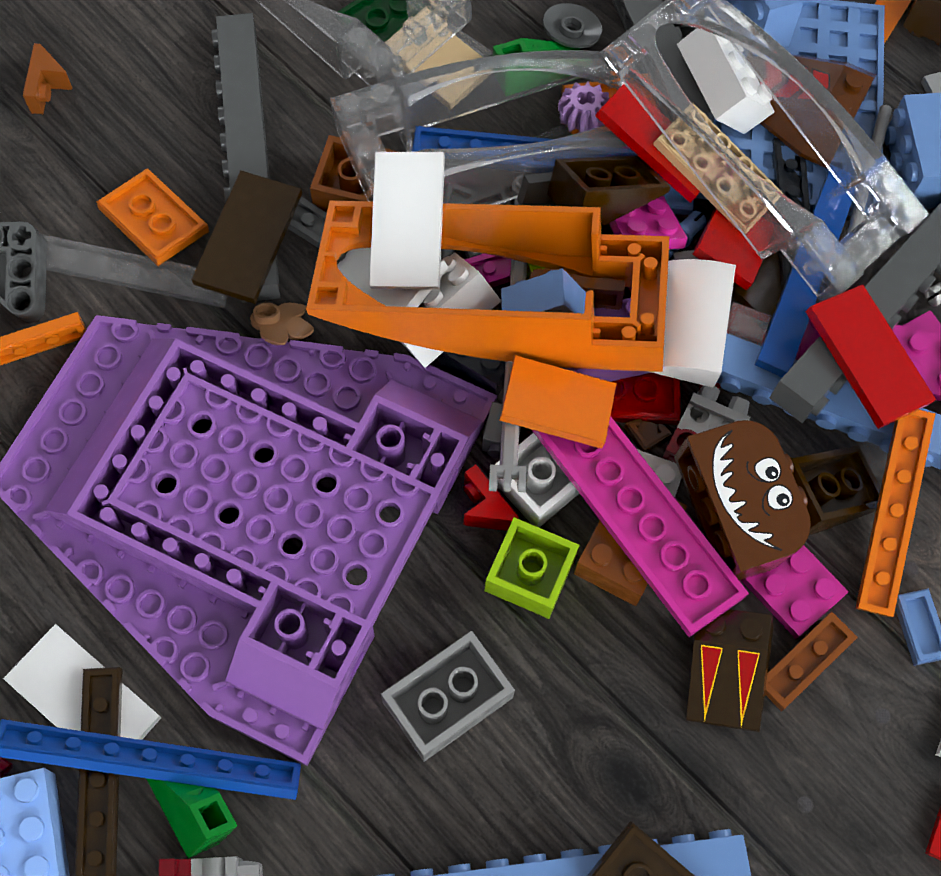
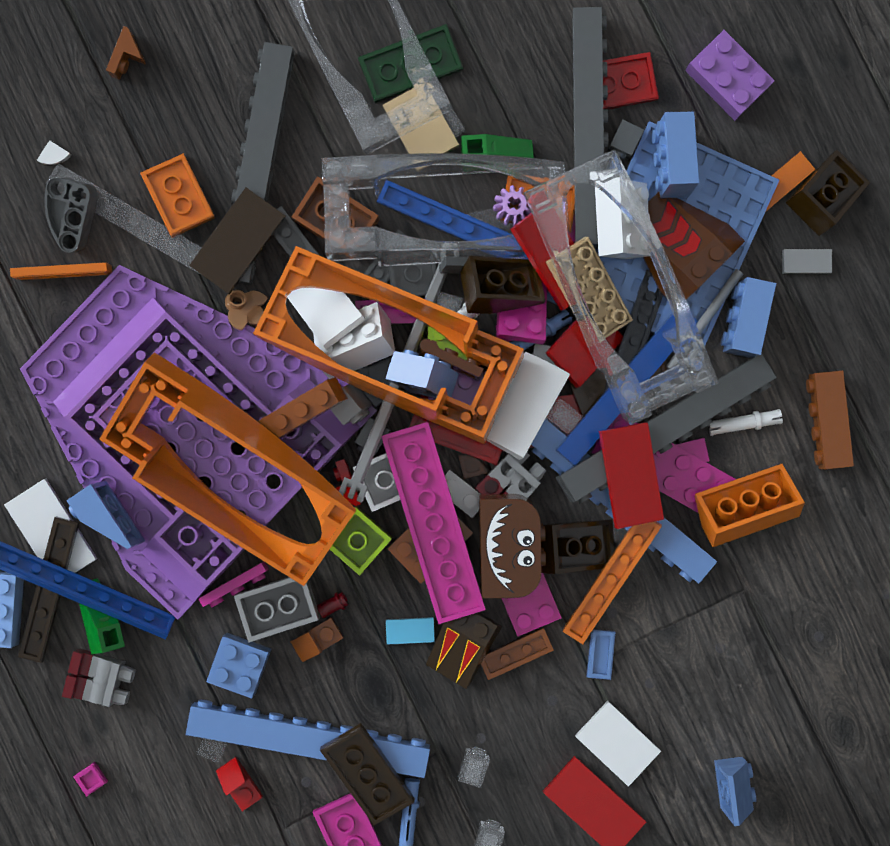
camera: 20 degrees right, 20 degrees up
white tile [369,152,445,290] -> none
orange tile [499,355,616,449] -> none
dark grey dish [543,3,602,48] -> none
none -> medium blue slope [66,481,145,549]
none -> orange windscreen [99,352,356,586]
none -> dark pink plate [199,562,269,608]
none -> medium blue brick [206,633,272,699]
none -> dark orange brick [258,377,348,439]
none -> dark orange slope [290,617,344,662]
none -> dark red pin [316,592,349,618]
none -> light grey brick [330,384,373,425]
none -> medium azure tile [386,617,435,644]
none -> clear brick [458,747,490,788]

